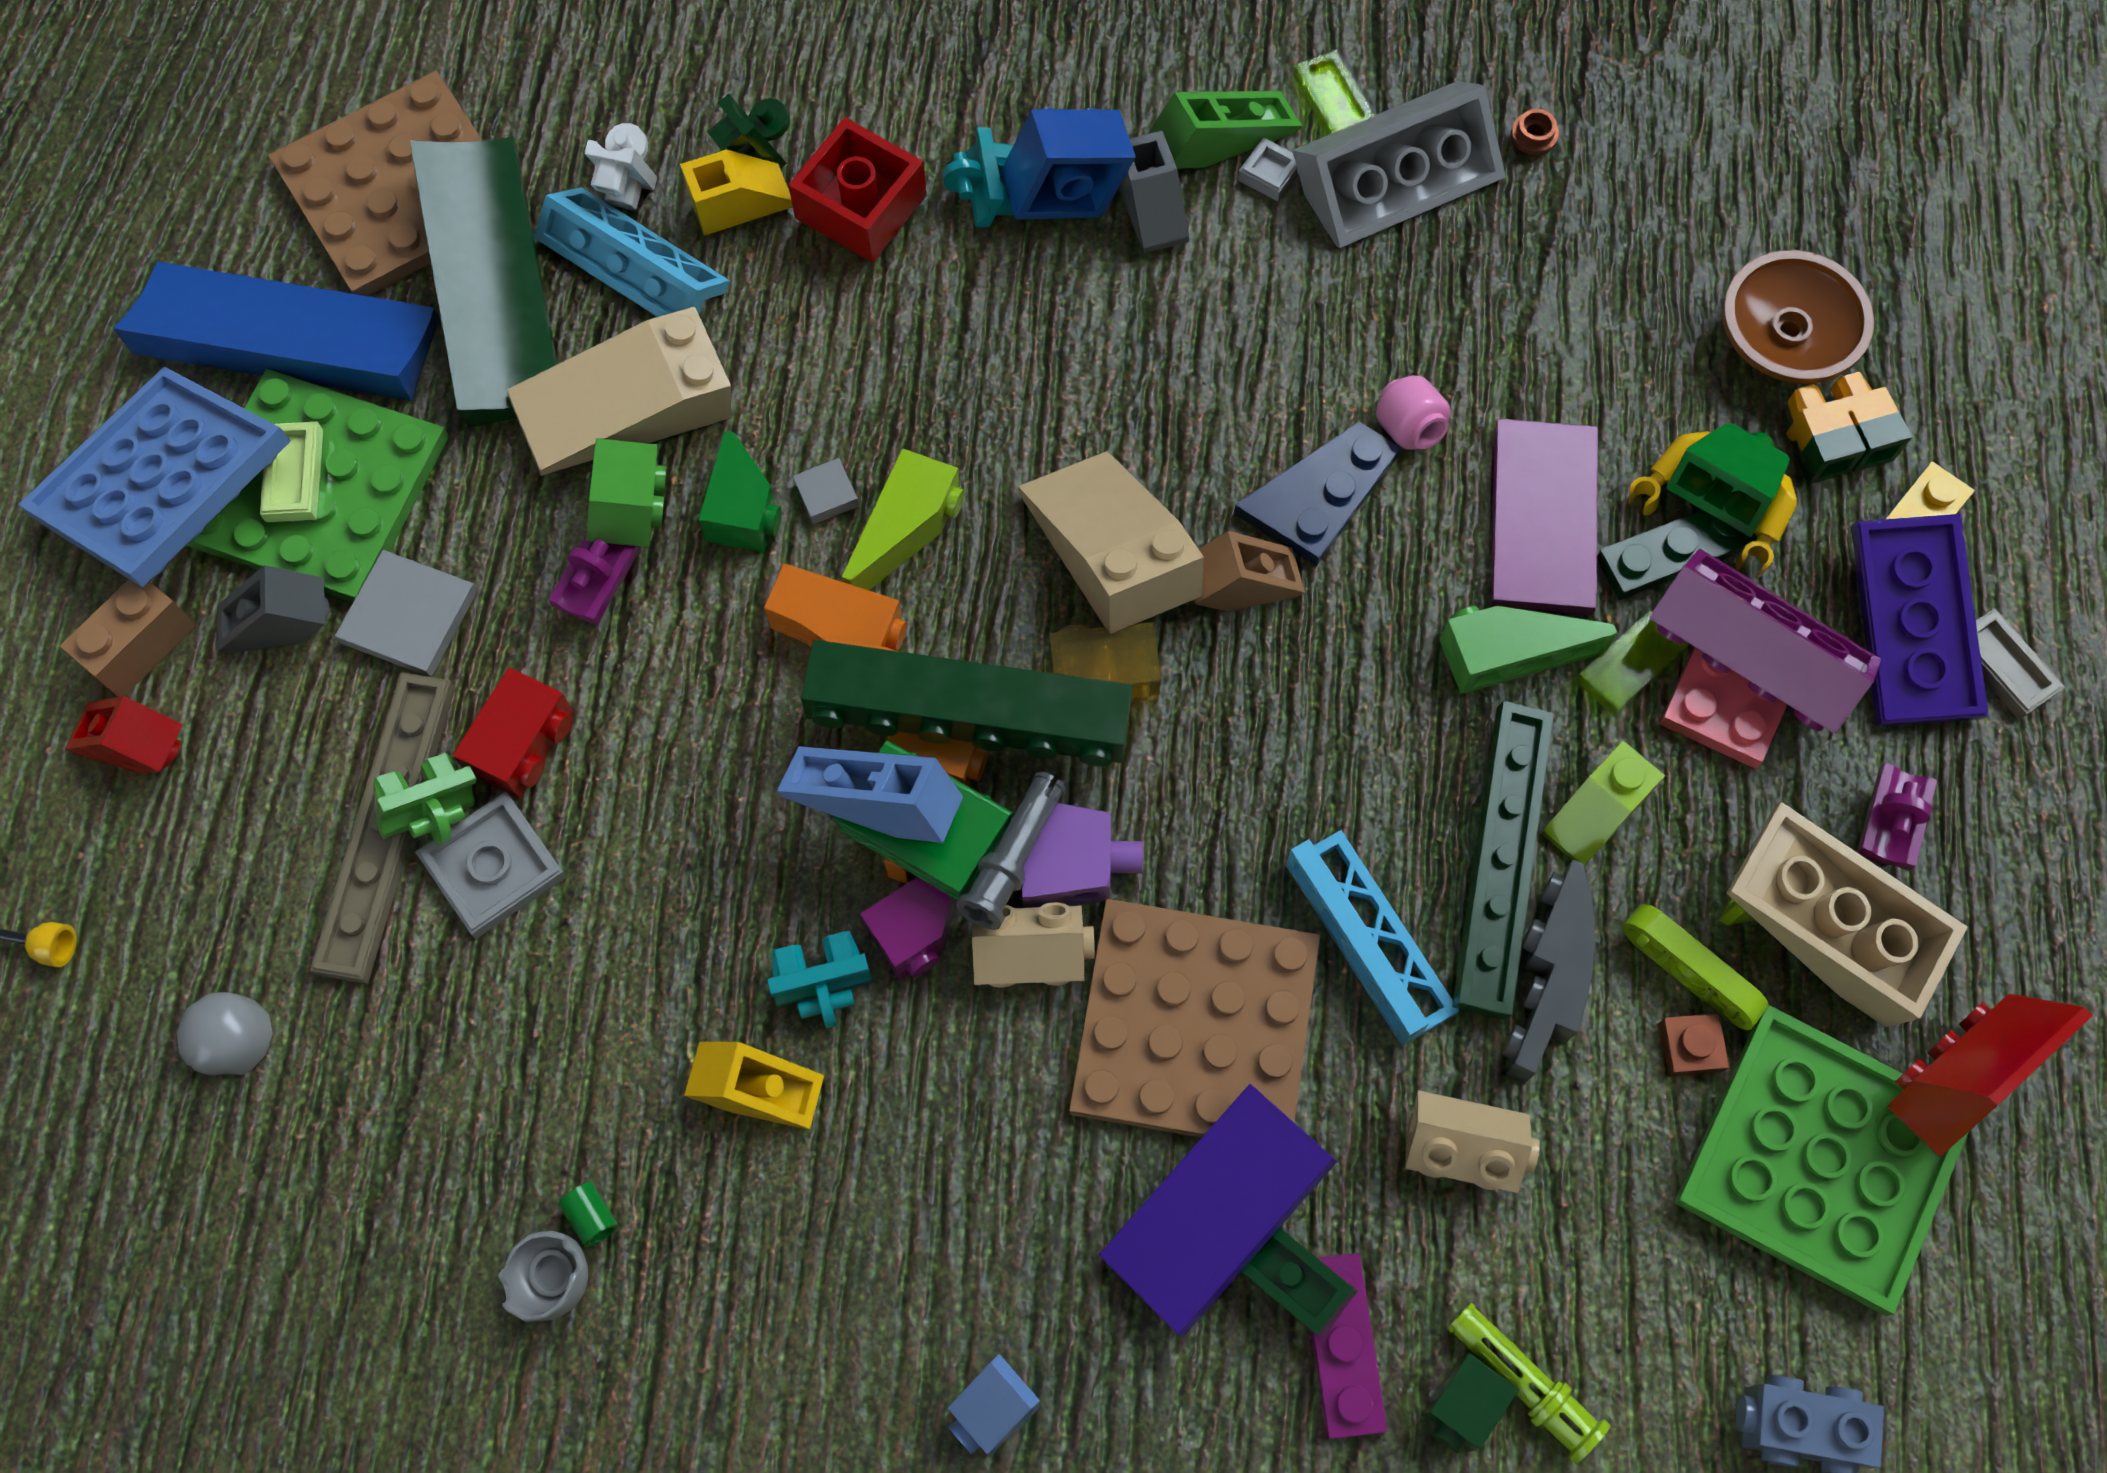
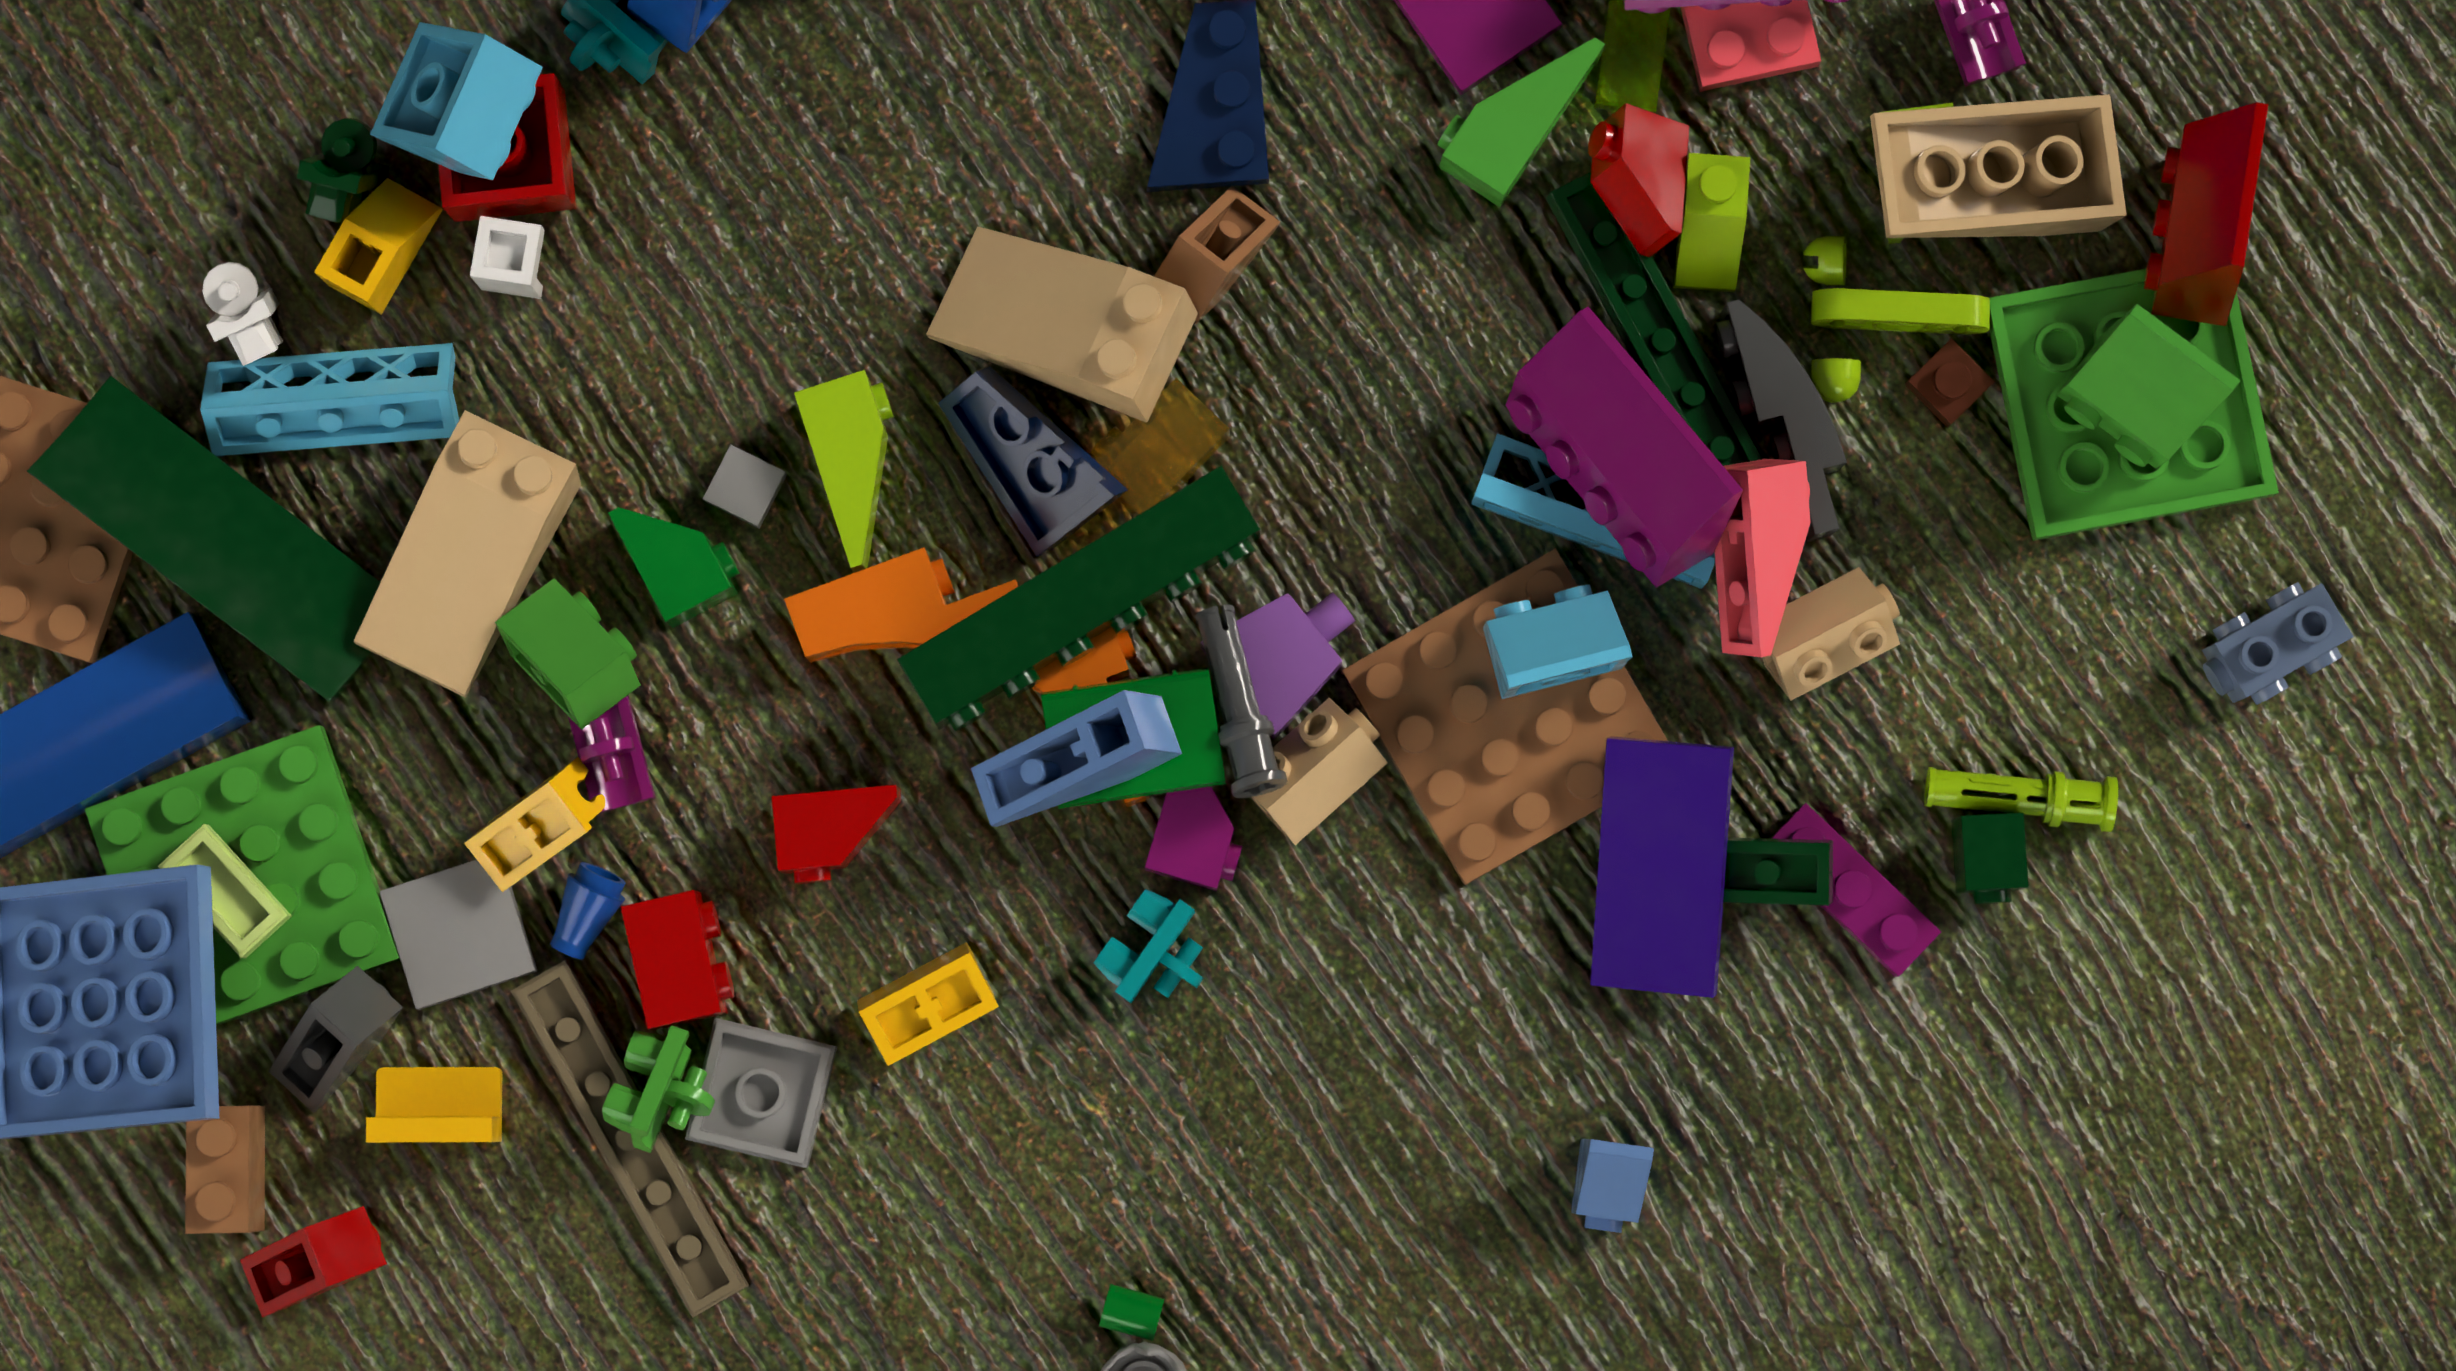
camera: 40 degrees left, 15 degrees up
yellow slope [684,1042,824,1129] -> none
none -> yellow panel [366,1067,502,1143]
none -> medium azure slope [370,22,543,181]
none -> yellow hinge [464,757,605,892]
none -> white panel [470,216,545,299]
none -> blue cone [550,862,626,959]
none -> red slope [771,785,902,884]
none -> yellow hinge [857,942,999,1066]
none -> dark blue wing [938,366,1128,557]
none -> medium azure slope [1483,585,1633,700]
none -> magenta slope [1505,306,1743,588]
none -> red slope [1588,103,1689,258]
none -> coral slope [1714,459,1811,657]
none -> lime hinge [1803,236,1847,285]
none -> lime hinge [1811,358,1861,403]
none -> bright green slope [2056,304,2241,469]

